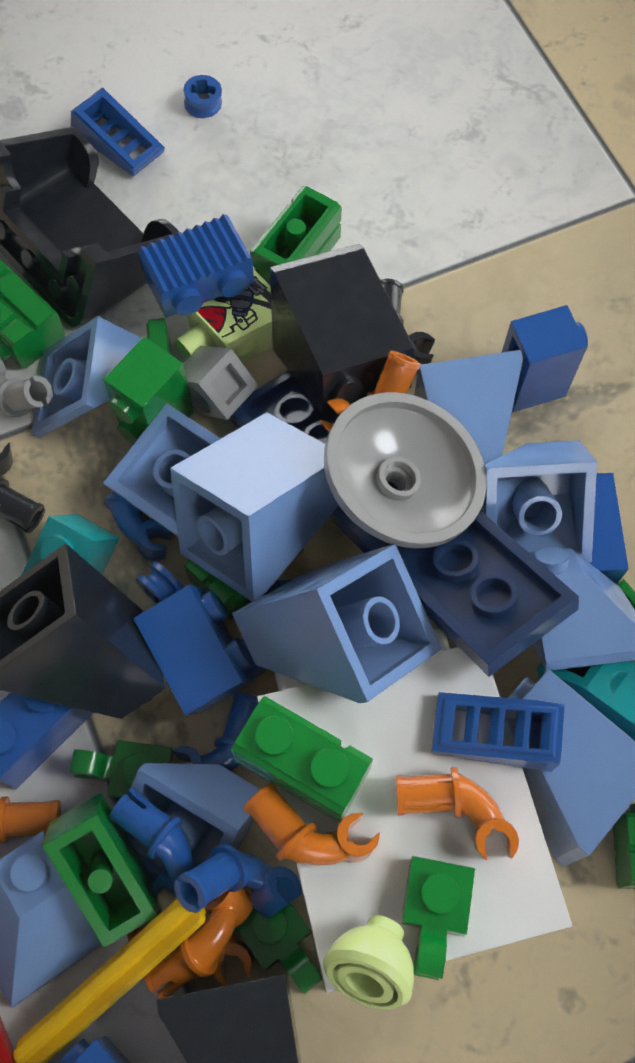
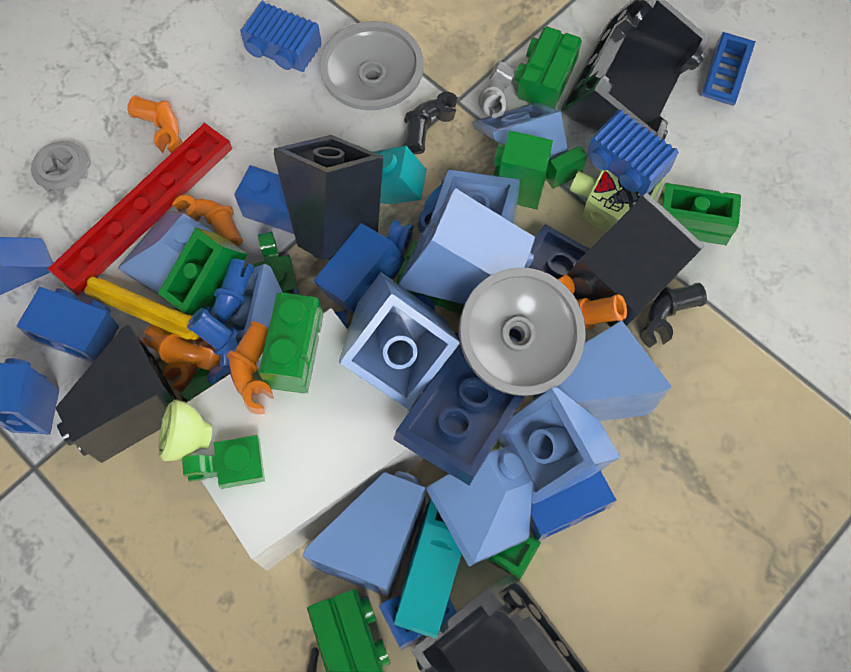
camera: 70 degrees right, 0 degrees up
blue bush [183,75,222,119] -> none
light grey brick [184,346,259,420] -> none
orange piece [396,767,519,860] -> none
blue slope [431,692,565,772] -> none
blue brick [501,305,588,412] -> none

